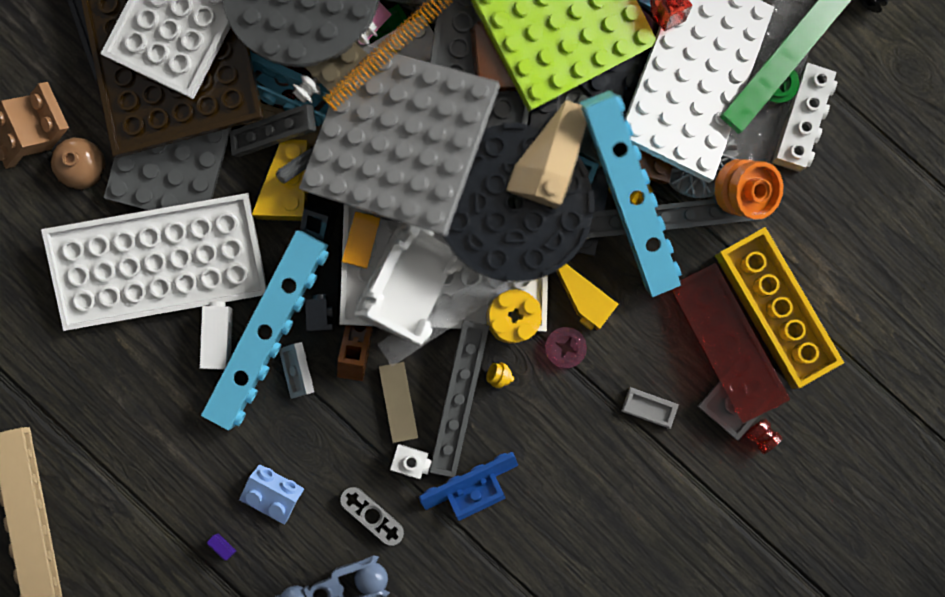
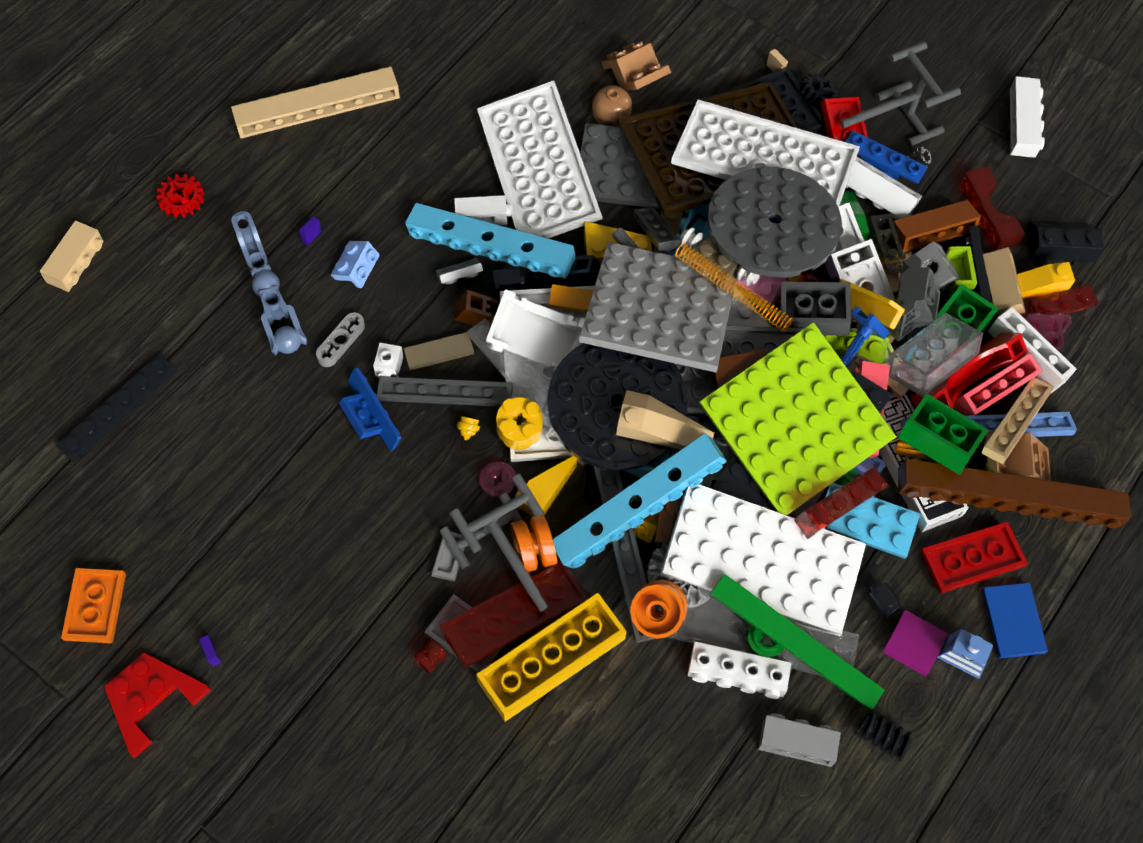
camera: 85 degrees right, 20 degrees down
none -> dark grey piece [440,474,548,612]
none -> orange wheel [510,514,557,572]
none -> light grey brick [758,714,841,767]

